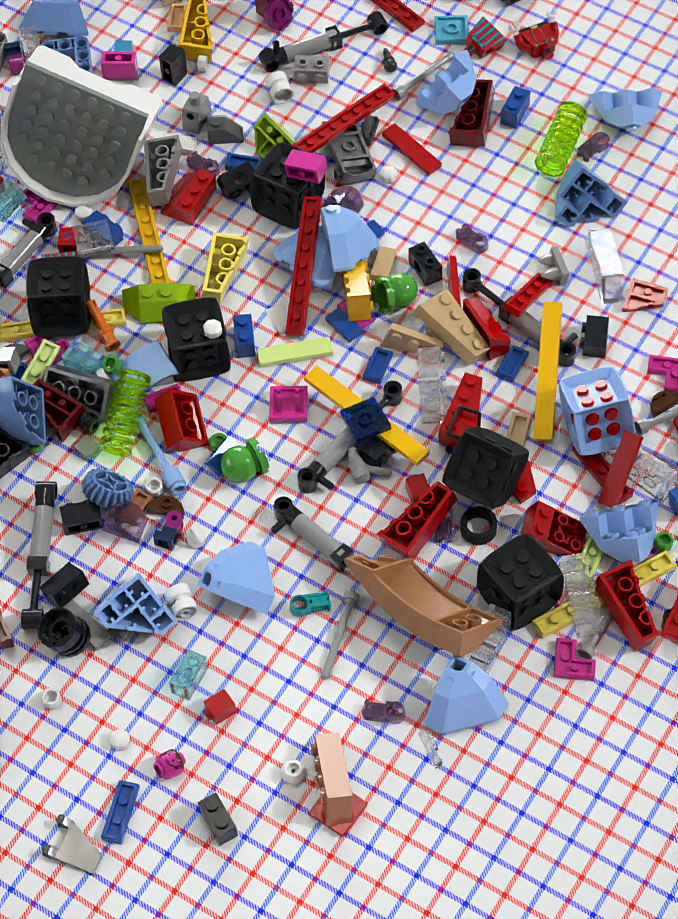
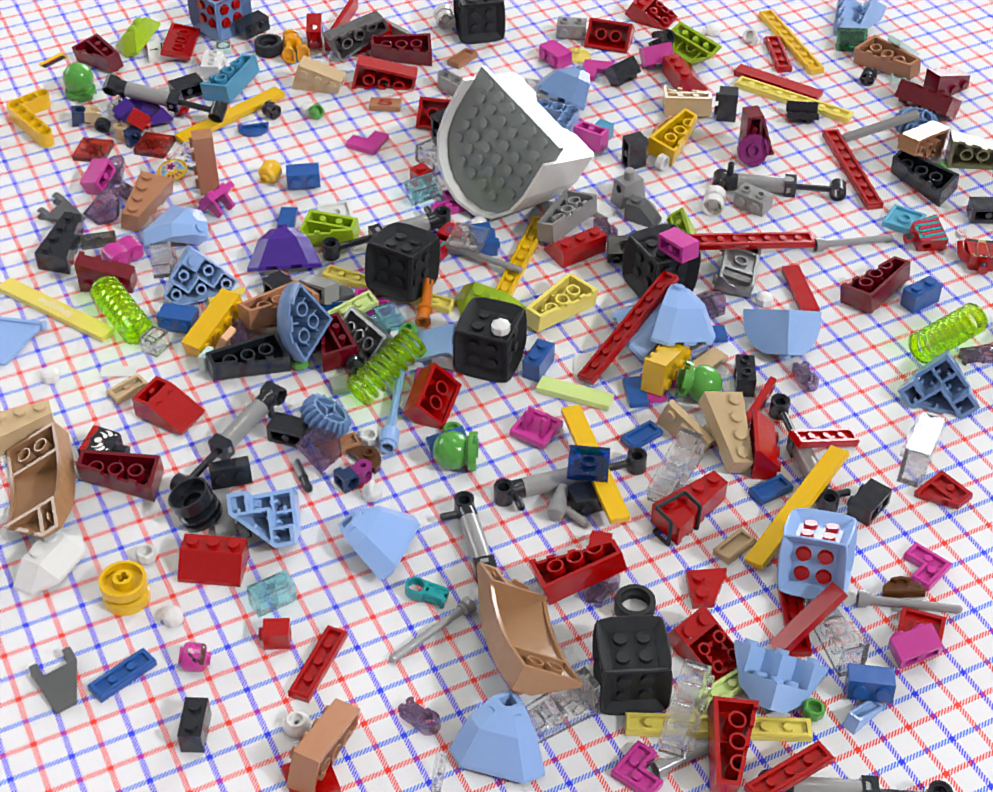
camera: 30 degrees right, 15 degrees down
white wheel [165,583,198,621] -> none
dark grey plate [361,116,380,146] -> none
pearl dark grey bar [383,48,397,73] -> none
light blue brick [415,50,477,115] -> none
black piece [442,426,529,508] -> none
light grey tile [538,246,570,286] -> none
none -> yellow wheel [98,560,151,616]
none -> red slope [177,533,250,587]
none -> red tile [288,625,348,703]
none -> black piece [294,459,313,493]
none -> light blue brick [743,309,822,359]

